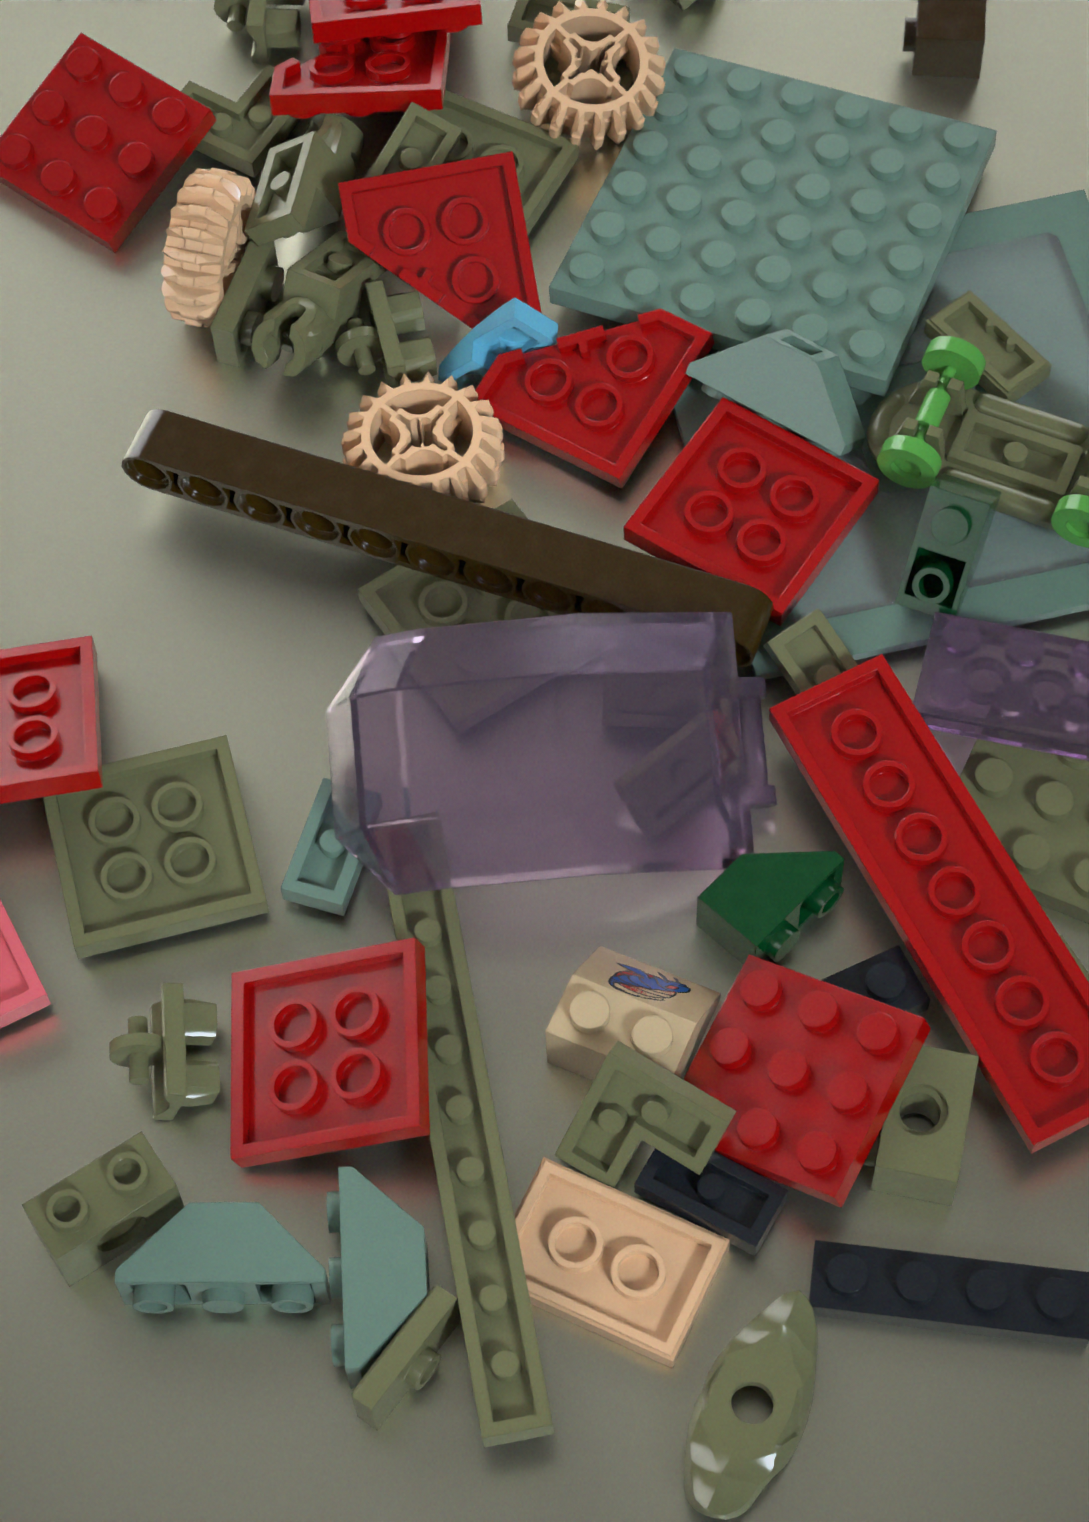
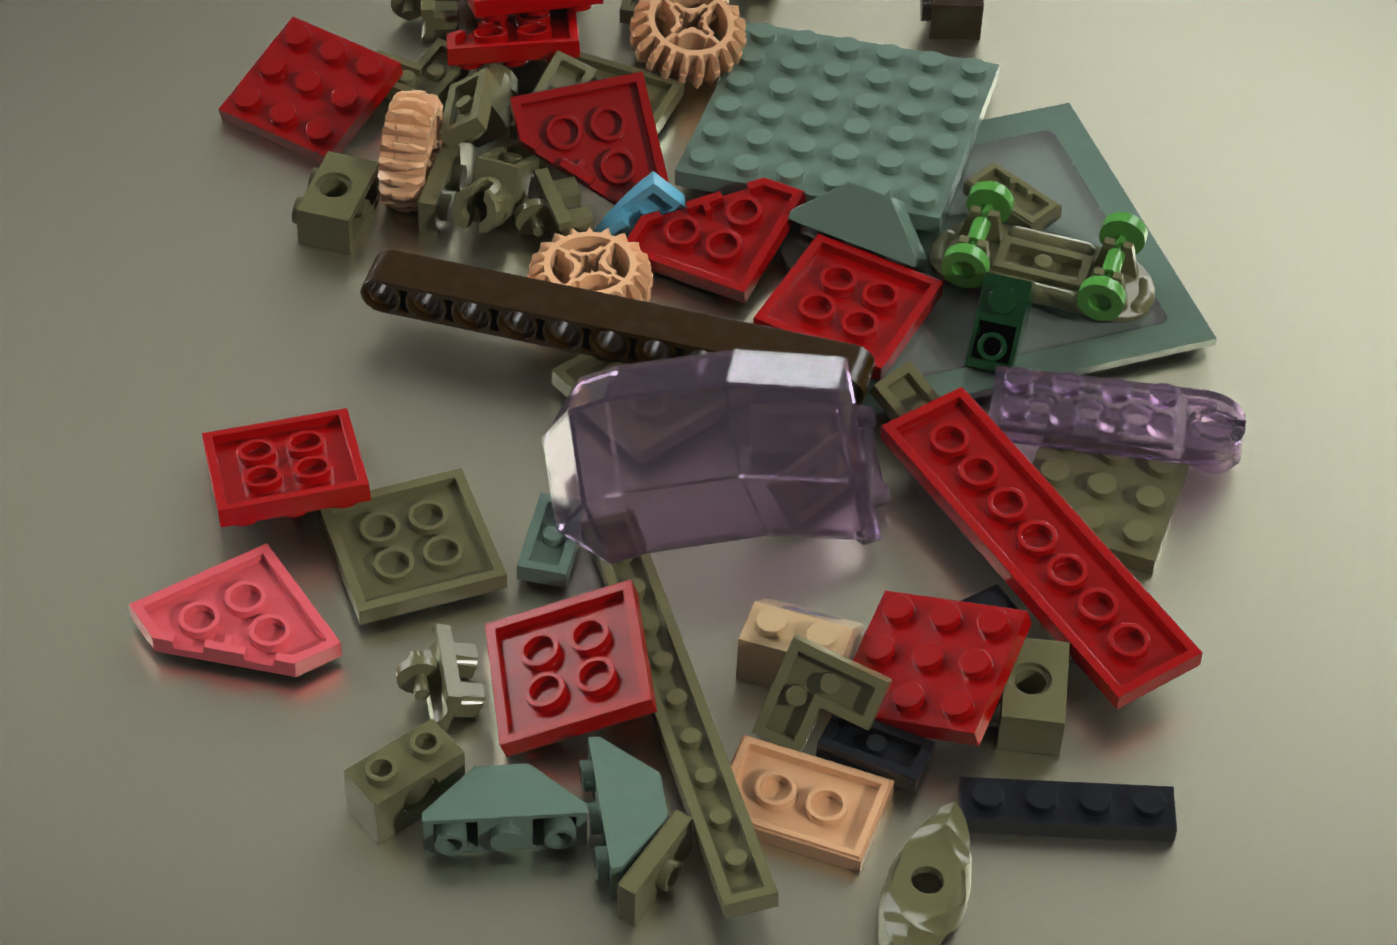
camera: 10 degrees left, 15 degrees down
dark green slope [696,851,845,964] -> none
none -> olive brick [292,151,380,255]

